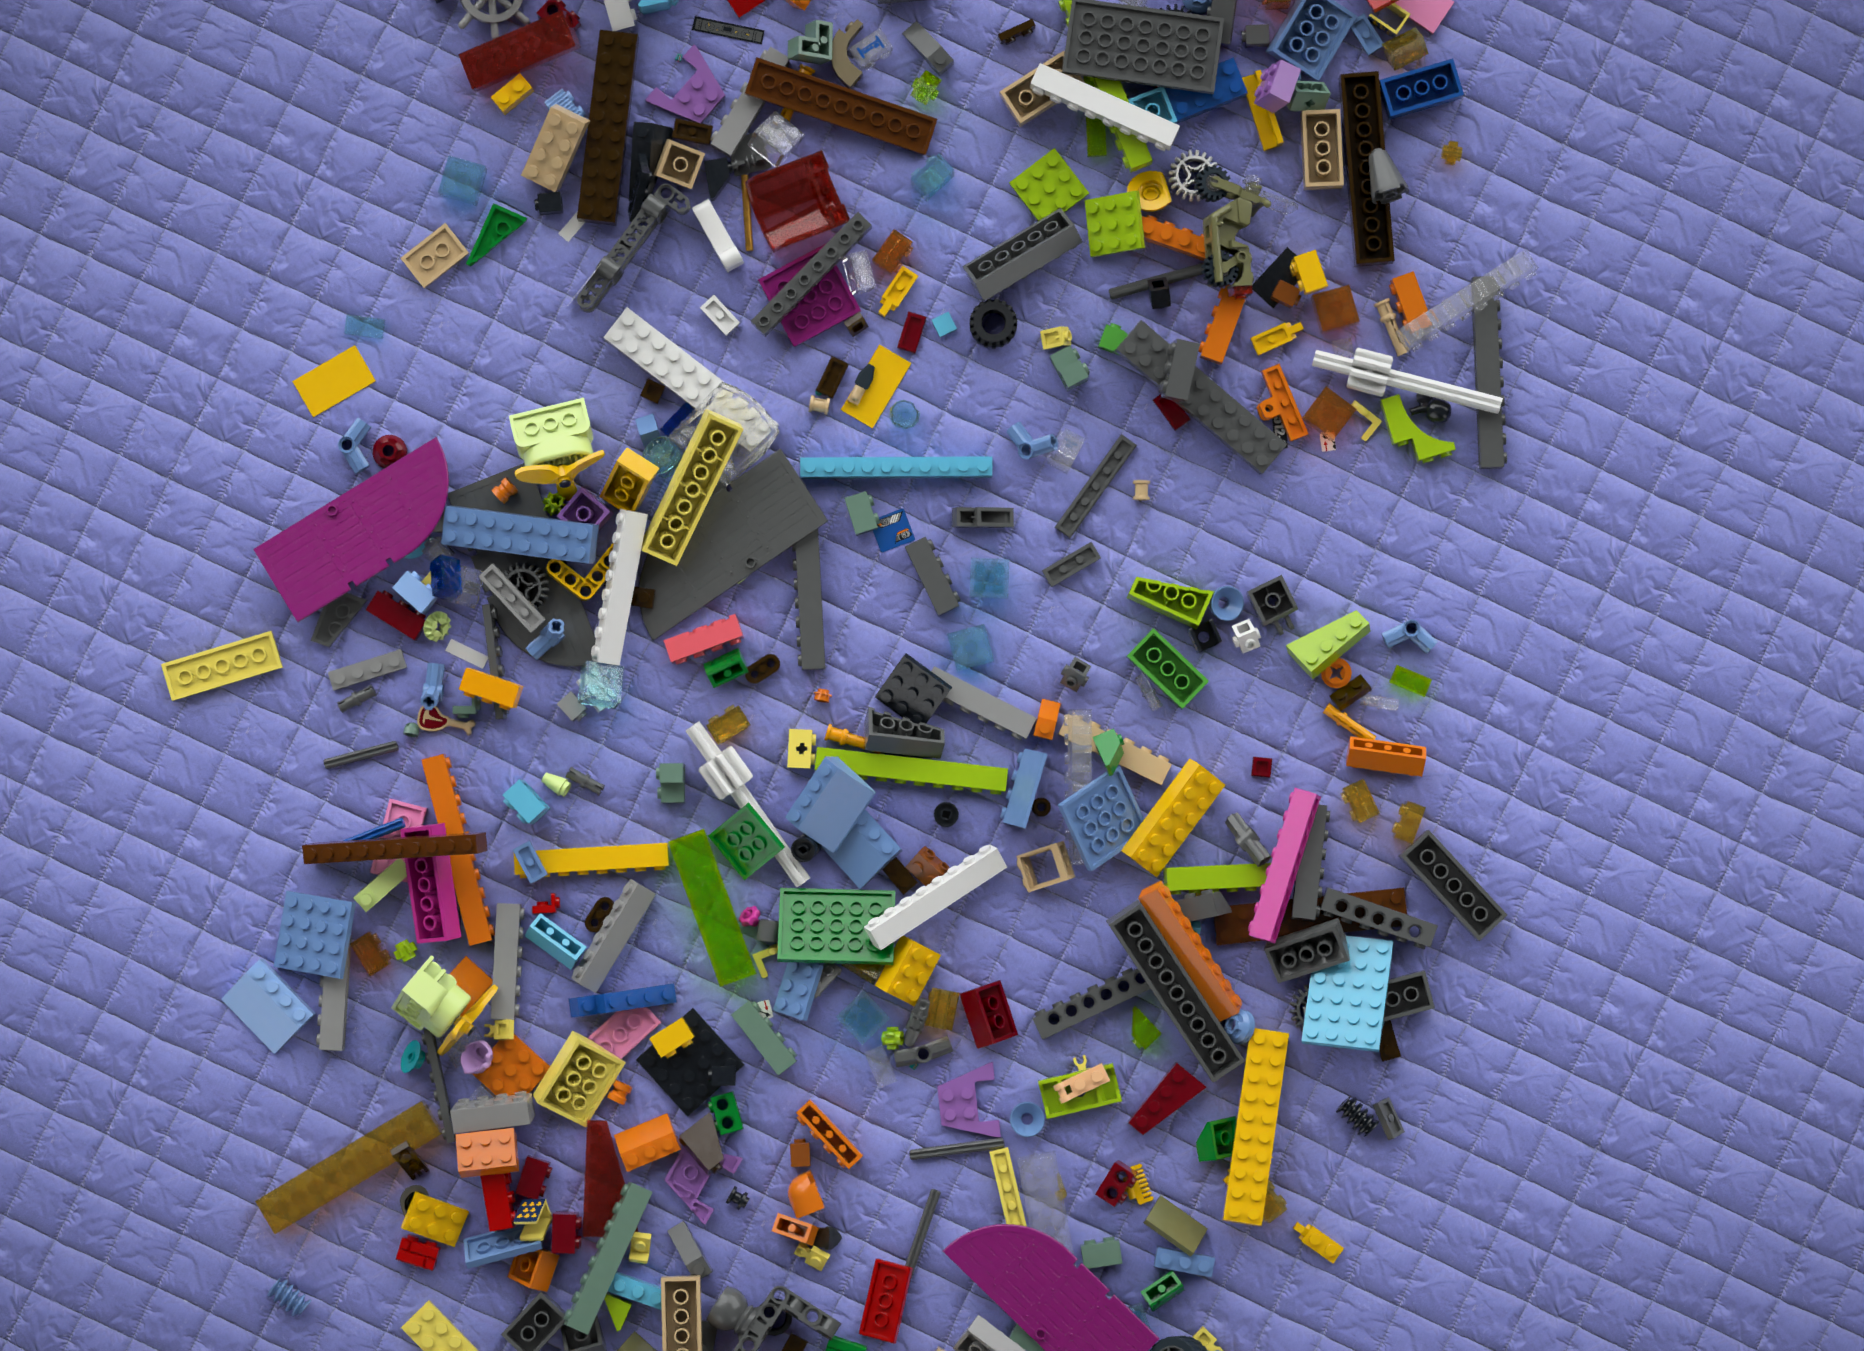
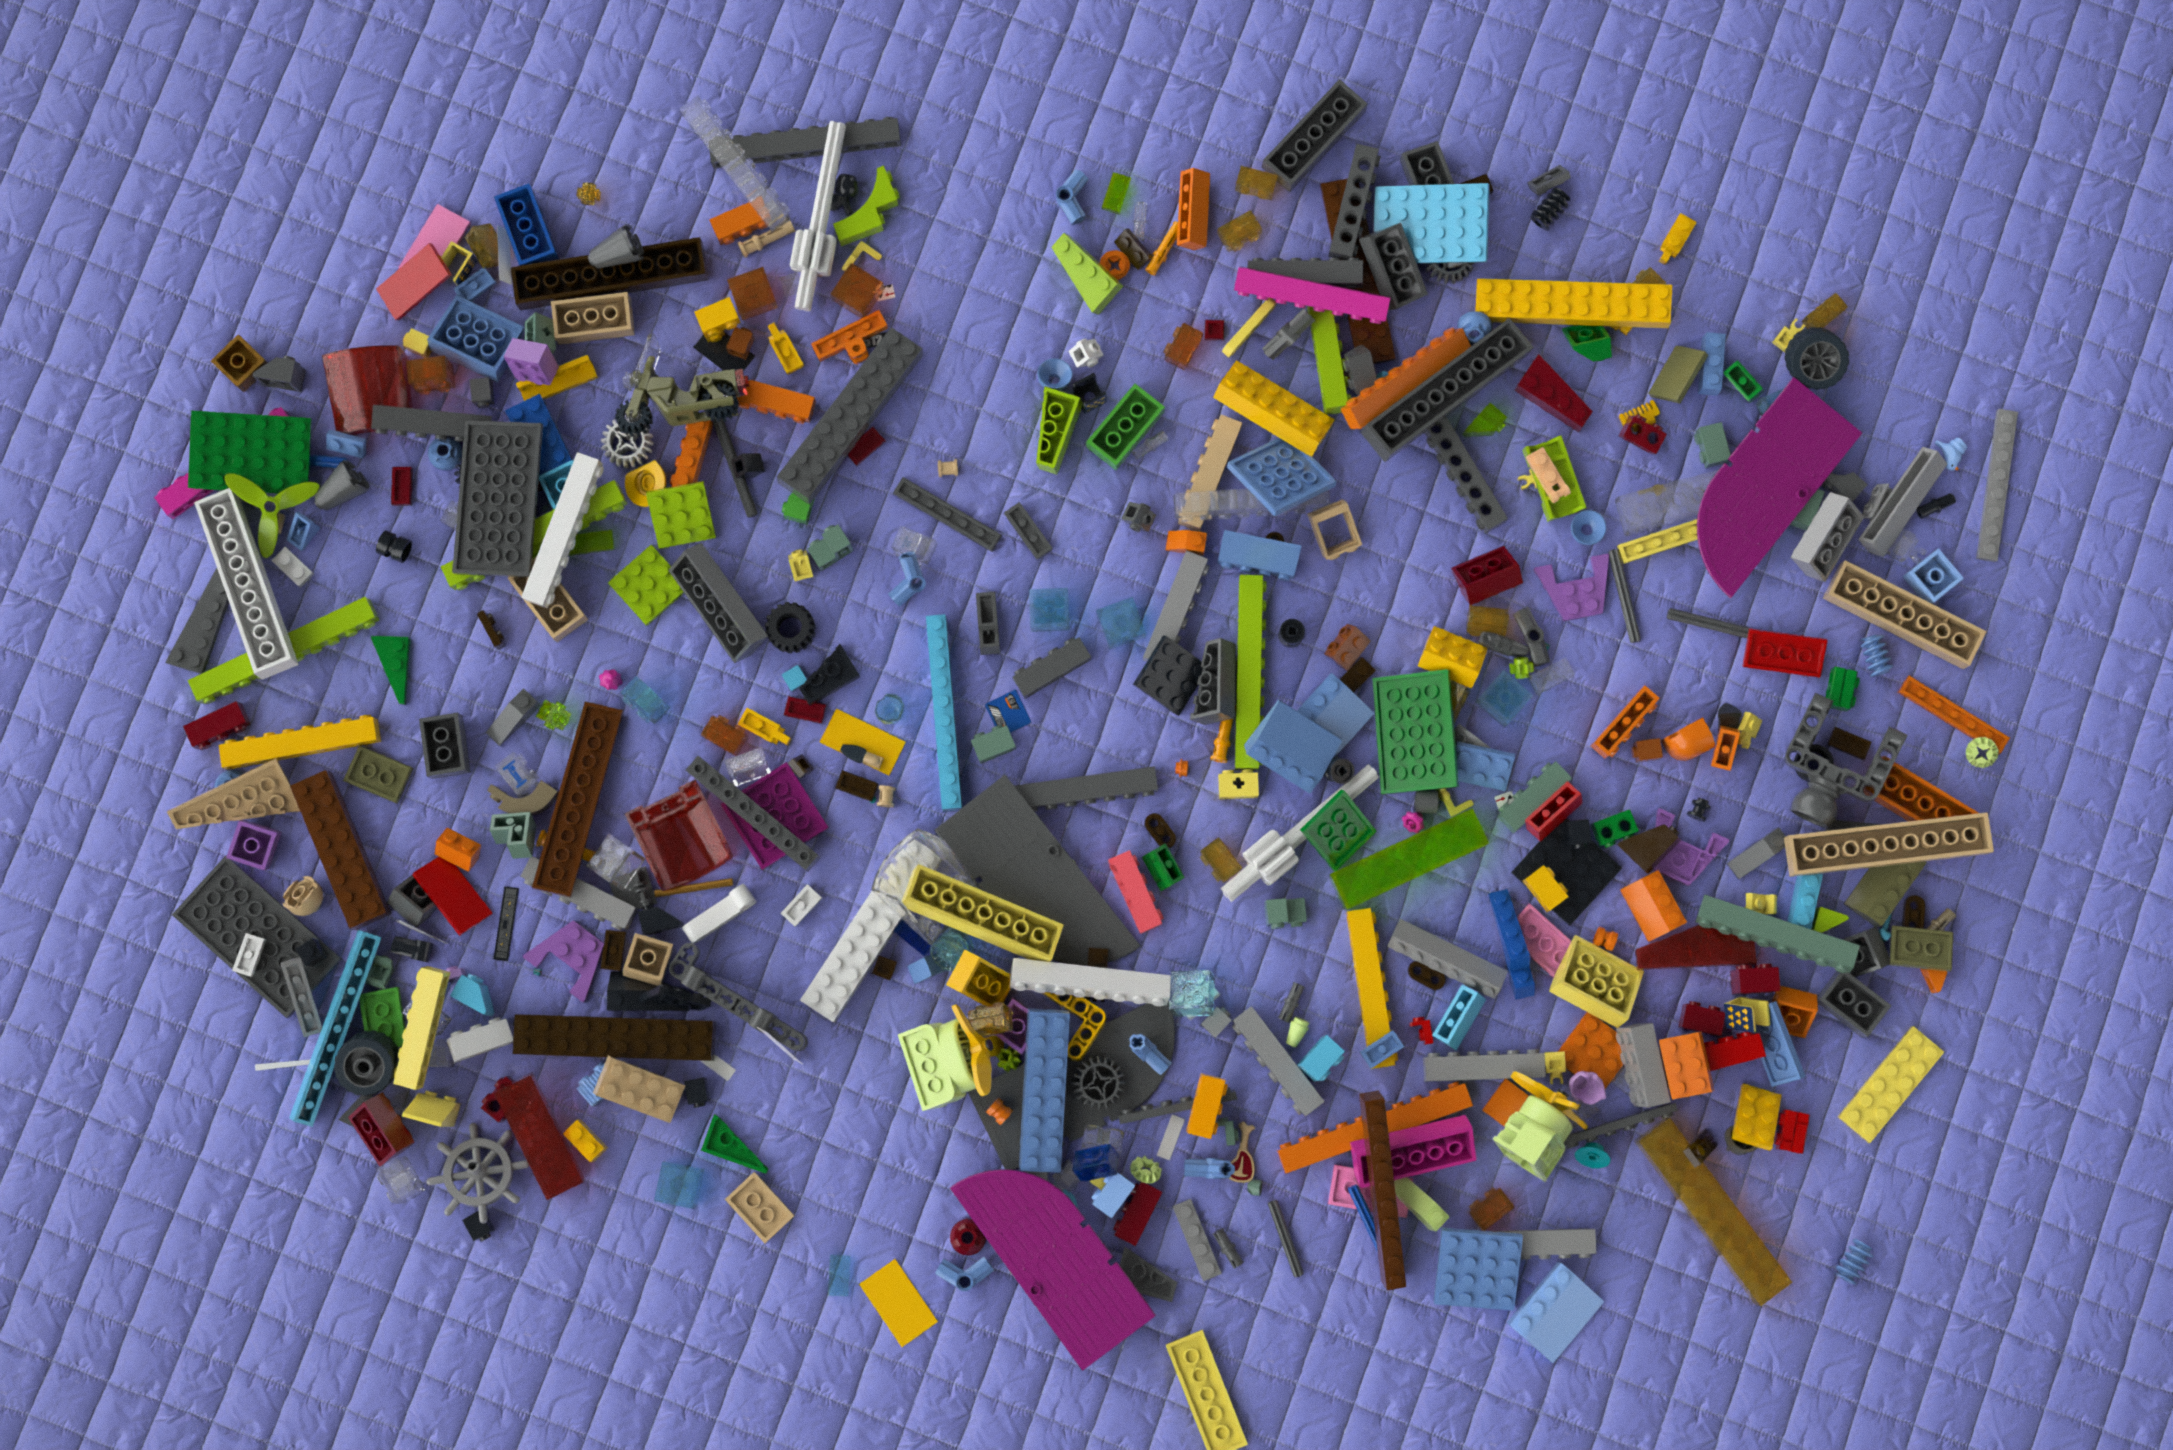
camera: 95 degrees left, 5 degrees down
lime gear [393,939,418,962] -> none
light grey plate [478,563,546,633] -> none
white brick [864,845,1007,950] -> none
slope [1092,728,1125,776] -> none
dark grey brick [1159,339,1200,403] -> none
dark grey hinge [1246,575,1298,635] -> none
none -> white sticker [497,225,512,285]
none -> dark pink piece [598,669,623,690]
none -> black wing [799,644,860,706]
none -> clear yellow brick [968,1002,1013,1037]
none -> clear orange brick [1163,323,1203,370]
none -> light yellow beam [1222,298,1278,358]
none -> light grey brick [1232,1006,1324,1116]
none -> red brick [1525,781,1583,842]

